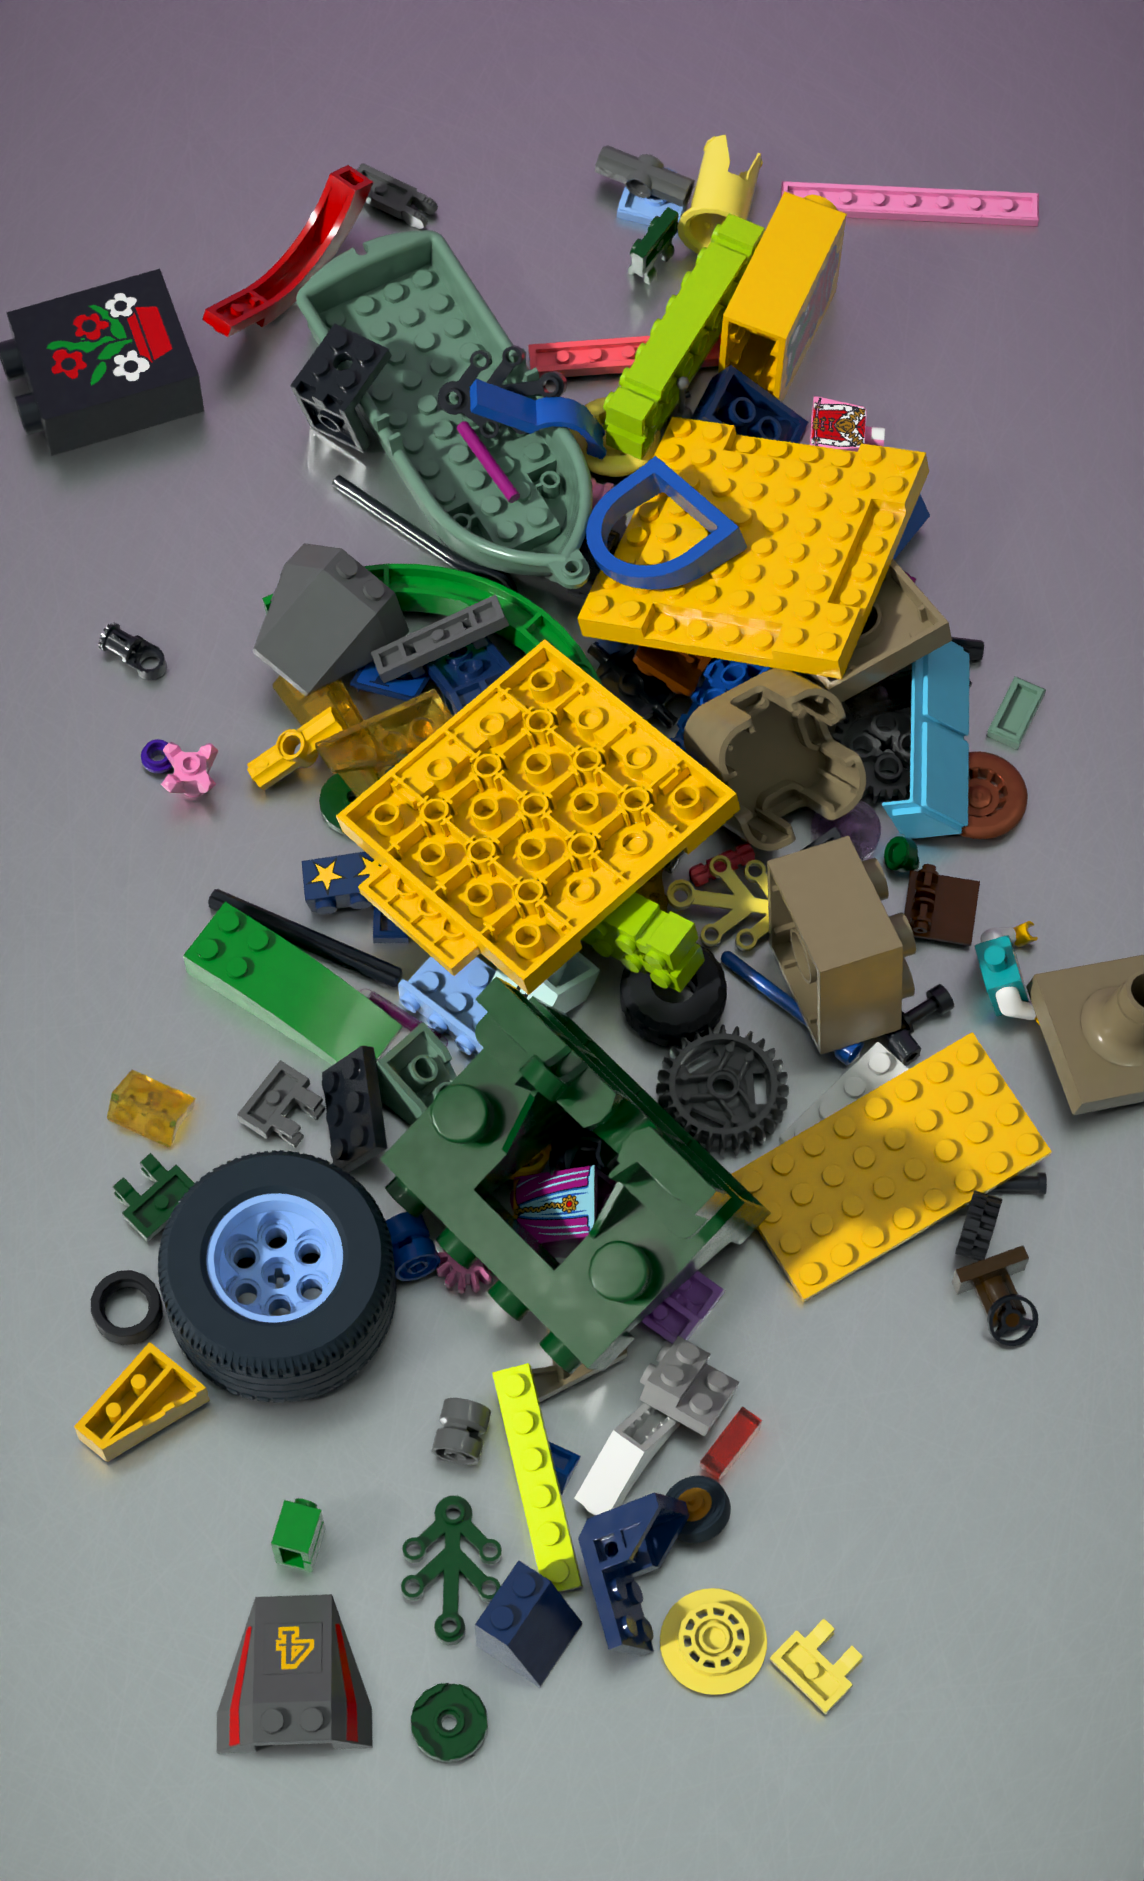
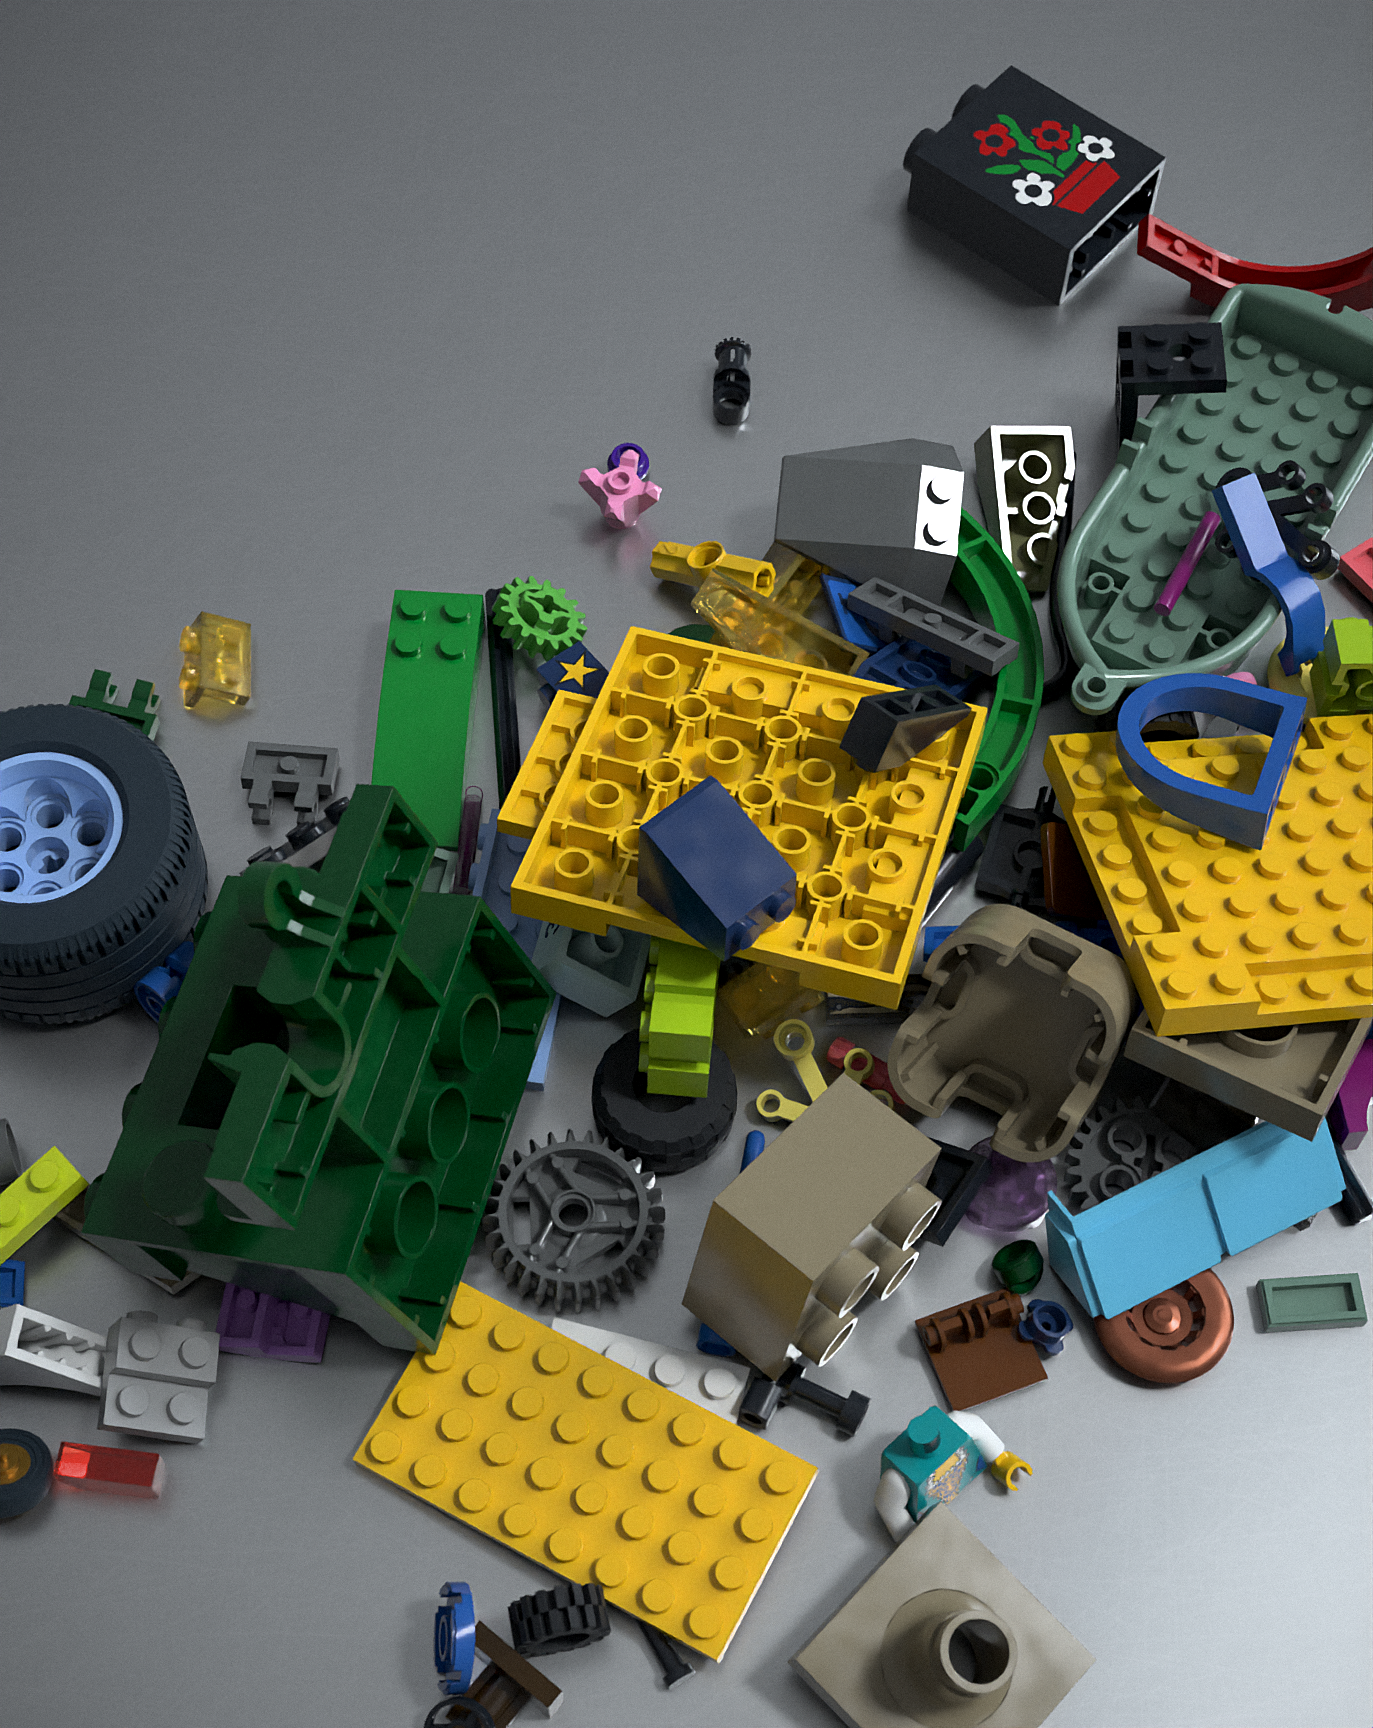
camera: 60 degrees right, 5 degrees down
none -> blue tile [433,1582,475,1695]
none -> bright green gear [492,576,587,662]
none -> dark blue slope [637,775,797,962]
none -> black slope [839,684,972,773]
none -> olive wedge [974,426,1075,593]
none -> dark blue plate [1017,1299,1073,1356]

